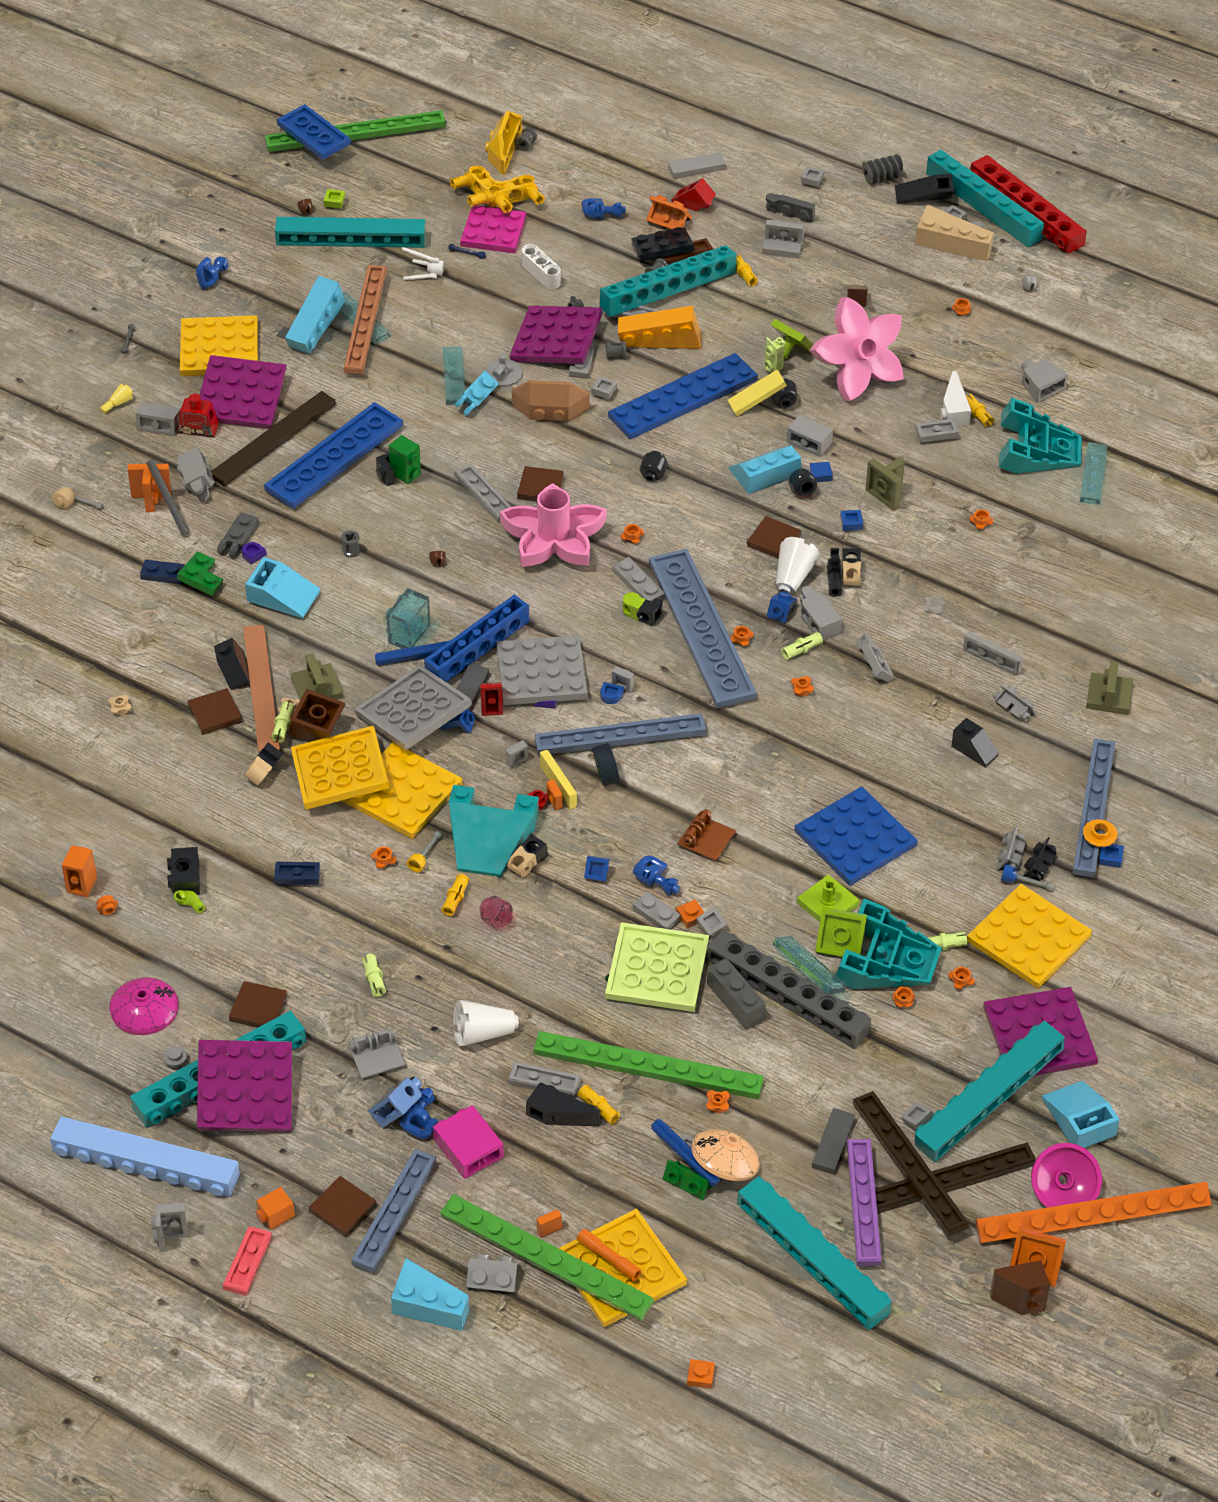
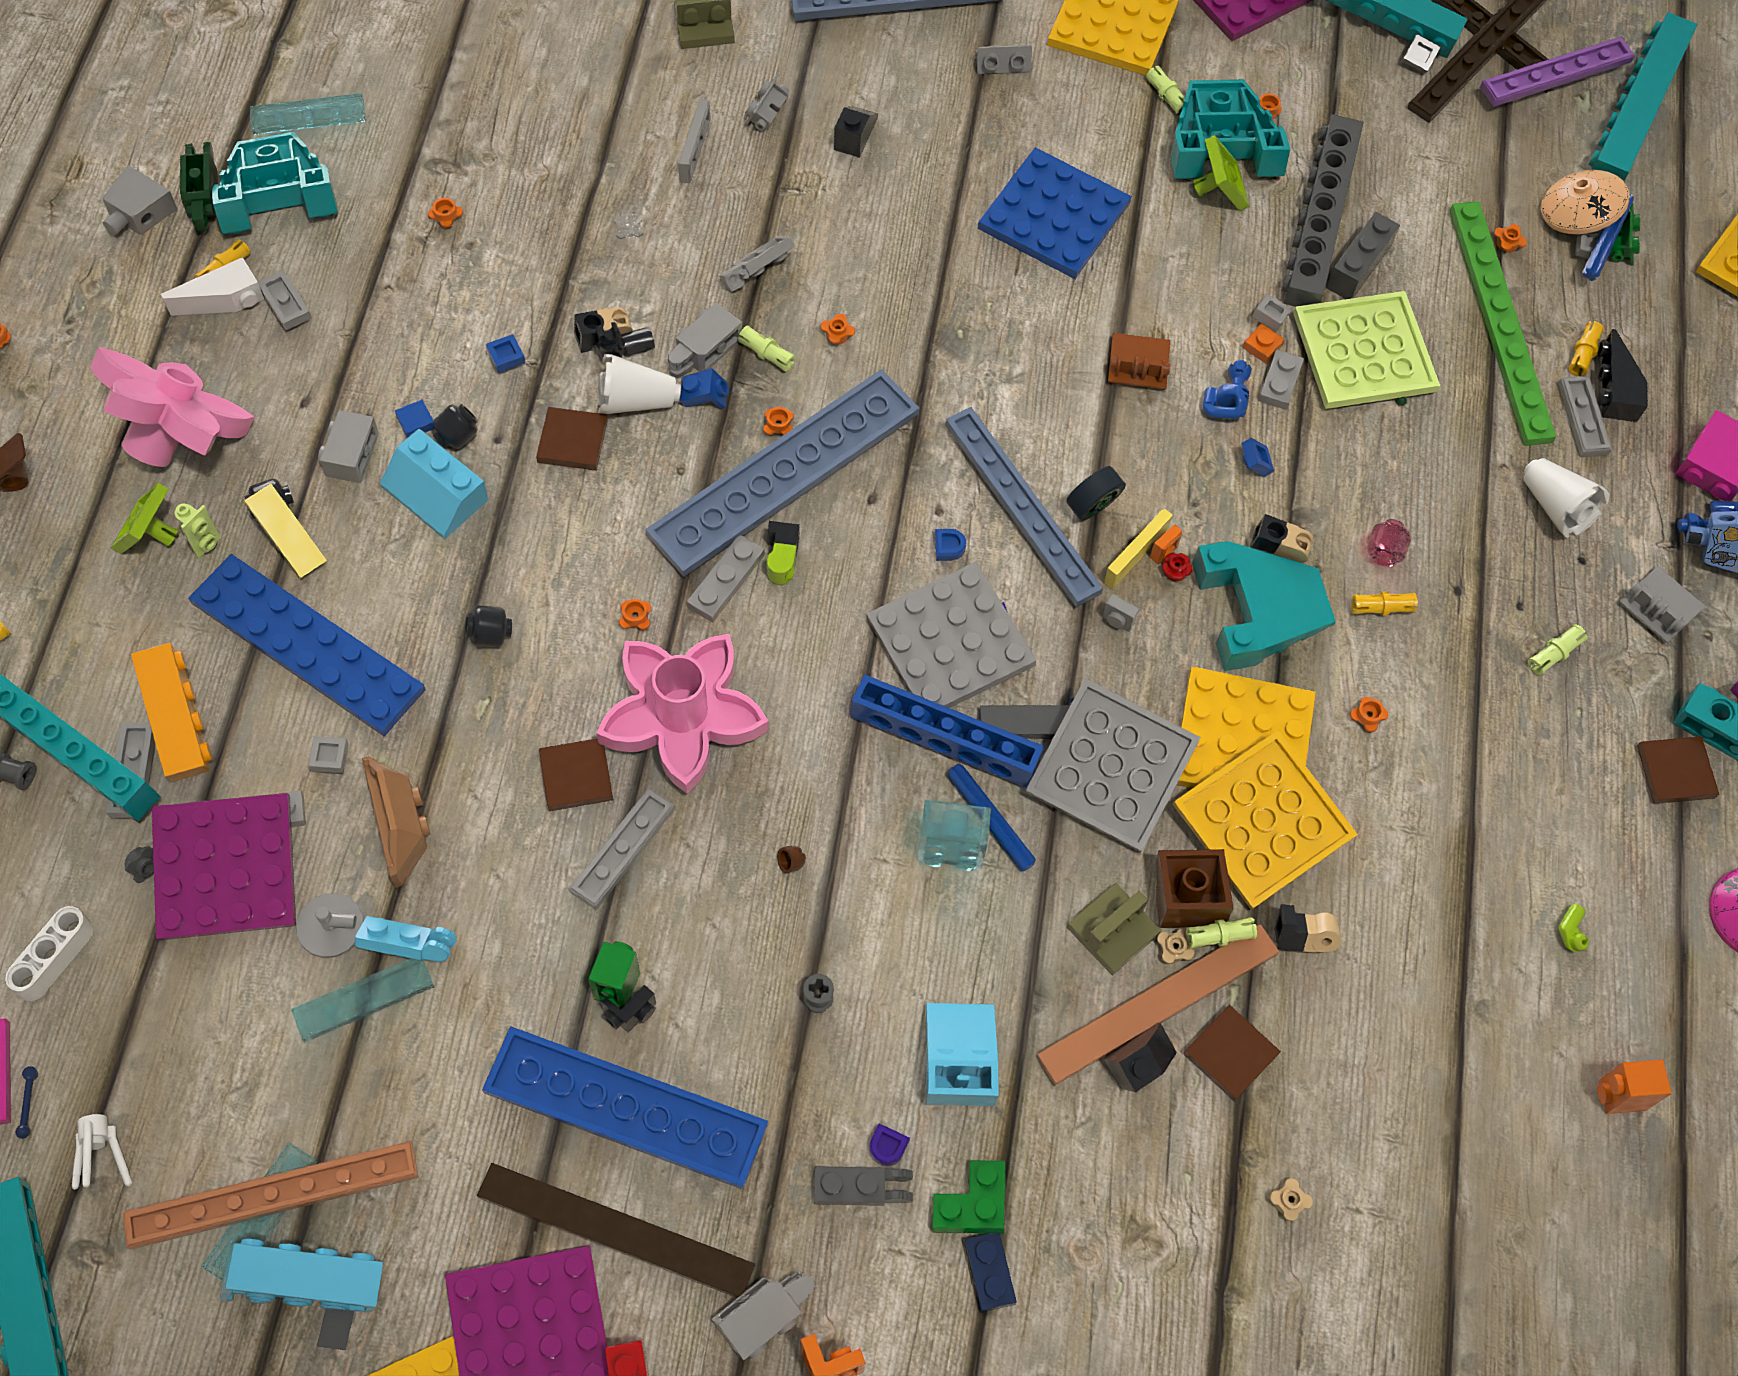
camera: 115 degrees left, 15 degrees up
orange plate [96,895,118,915] -> none
dark grey bar [146,460,189,535] -> none
black brick [167,847,200,895] -> none
dark blue plate [274,862,320,885] -> none
yellow hinge [406,831,442,873] -> none
red slope [480,682,503,716] -> none
dark grey bush [606,341,626,358] -> none
light grey plate [612,666,634,693] -> none
clear light blue tile [773,936,847,994] -> none
lime tile [797,874,860,922] -> none
dark grey tile [812,1108,855,1174] -> none
olive bracket [865,457,905,511] -> none
orange plate [948,966,975,989] -> none
hinge [1000,864,1054,891] -> none
black hinge [1023,837,1057,881] -> none
none -> dark green hinge [180,142,218,231]

